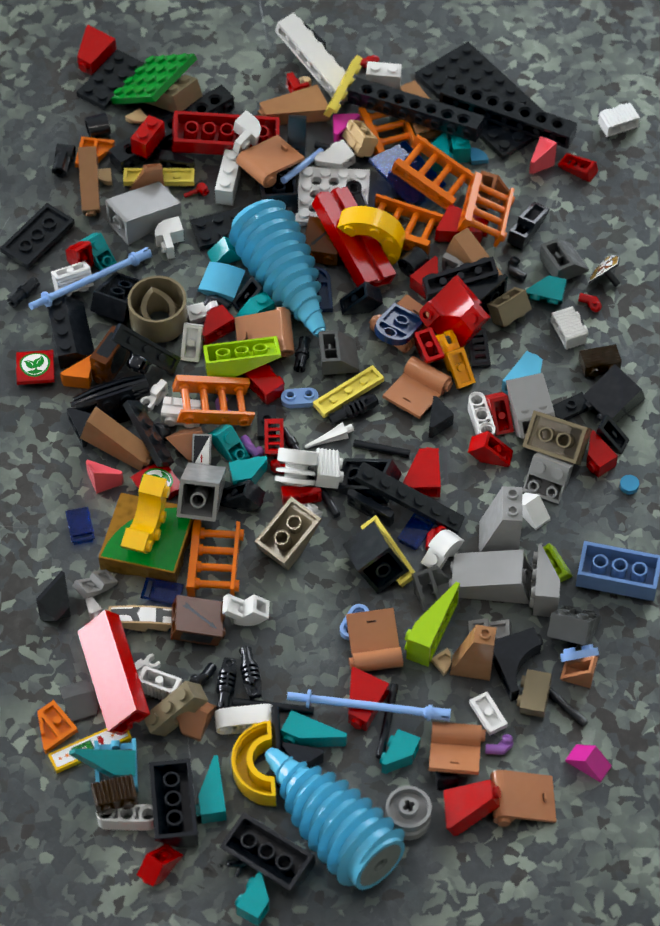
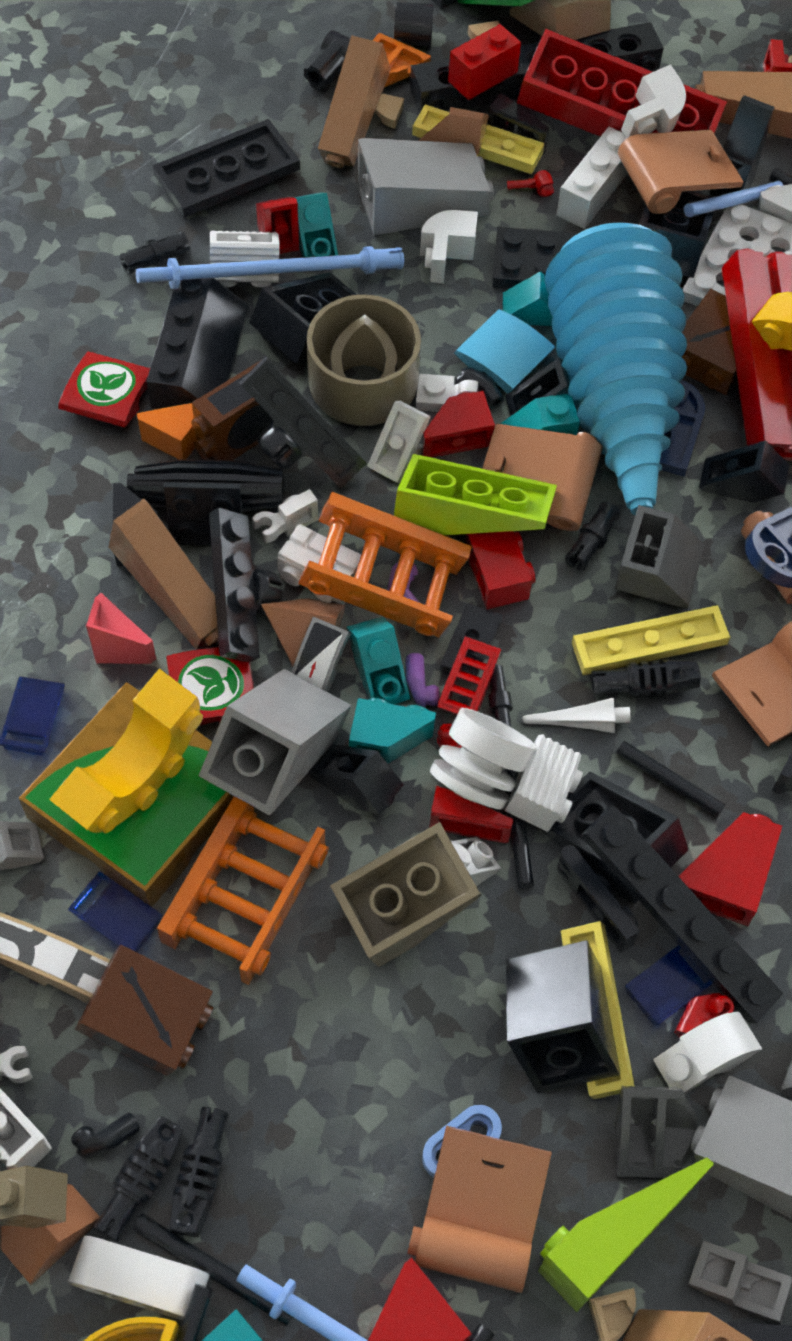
camera: 20 degrees right, 5 degrees up
white brick [222,594,270,626] -> none
light blue plate [281,388,318,409] -> none

